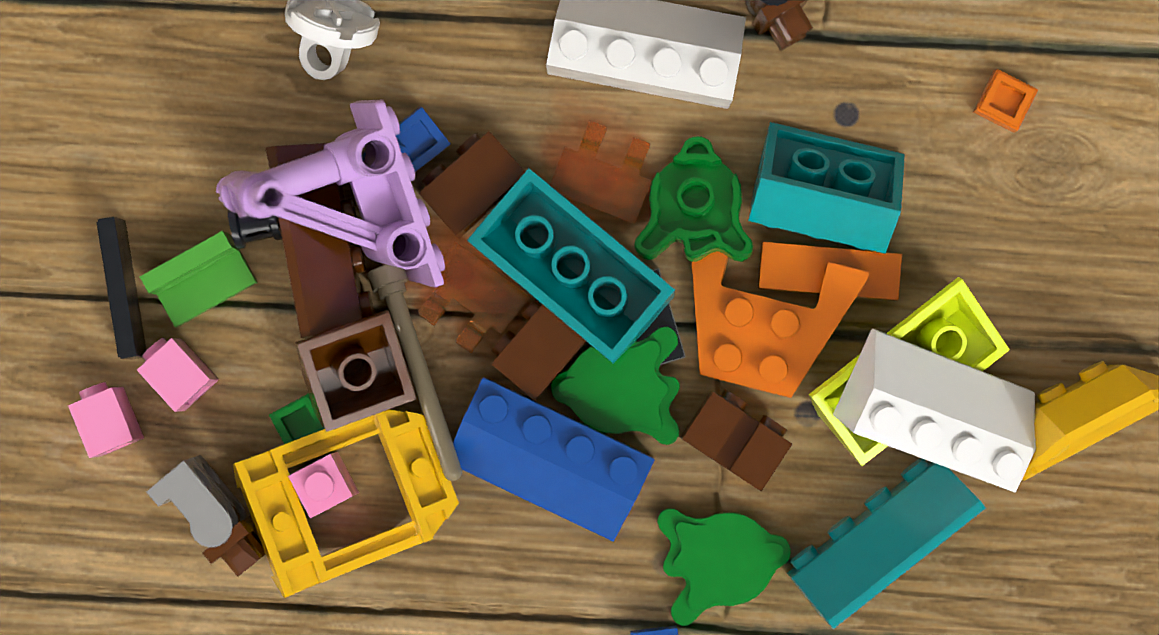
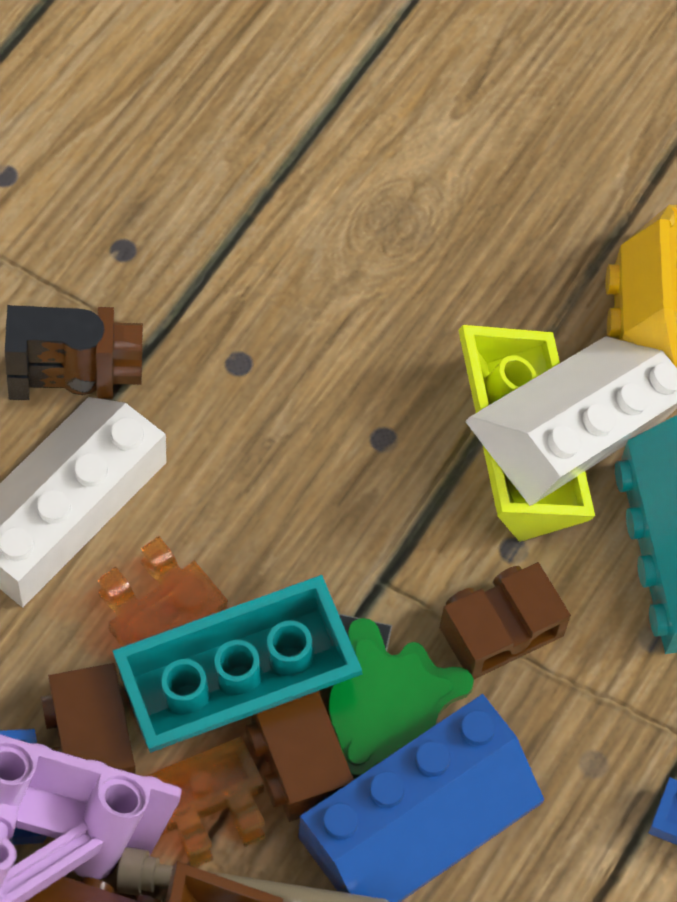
camera: 70 degrees left, 25 degrees down
green tile [634,136,753,262] -> none
green tile [657,508,791,626] -> none
orange wing [692,251,870,398] -> none
teal slope [748,122,905,253] -> none
orange tile [757,242,902,301] -> none
orange tile [973,69,1038,133] -> none

